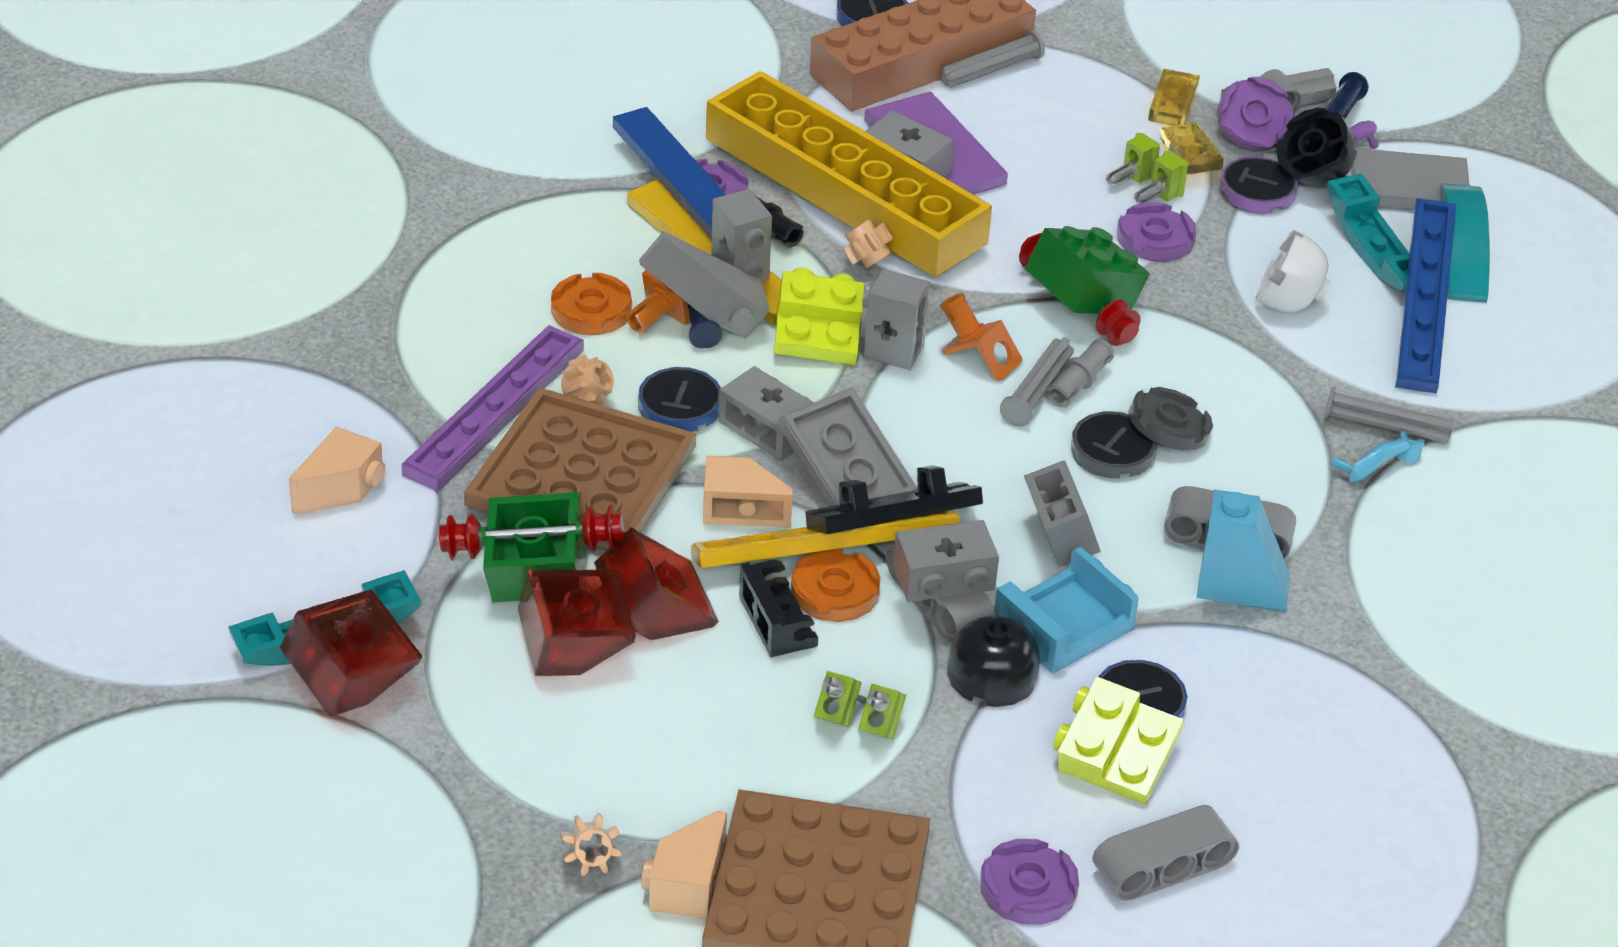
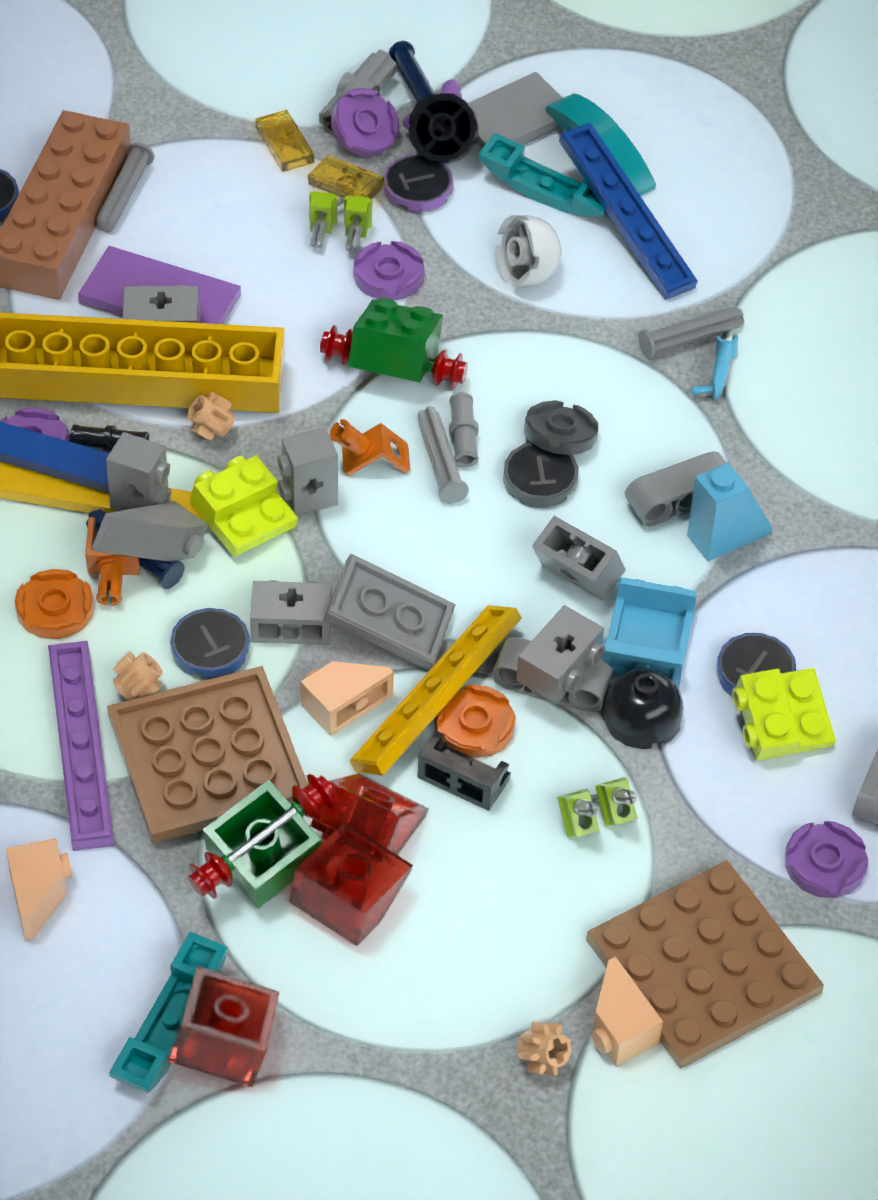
camera: 40 degrees left, 10 degrees up
black hinge [805,465,983,534] -> none

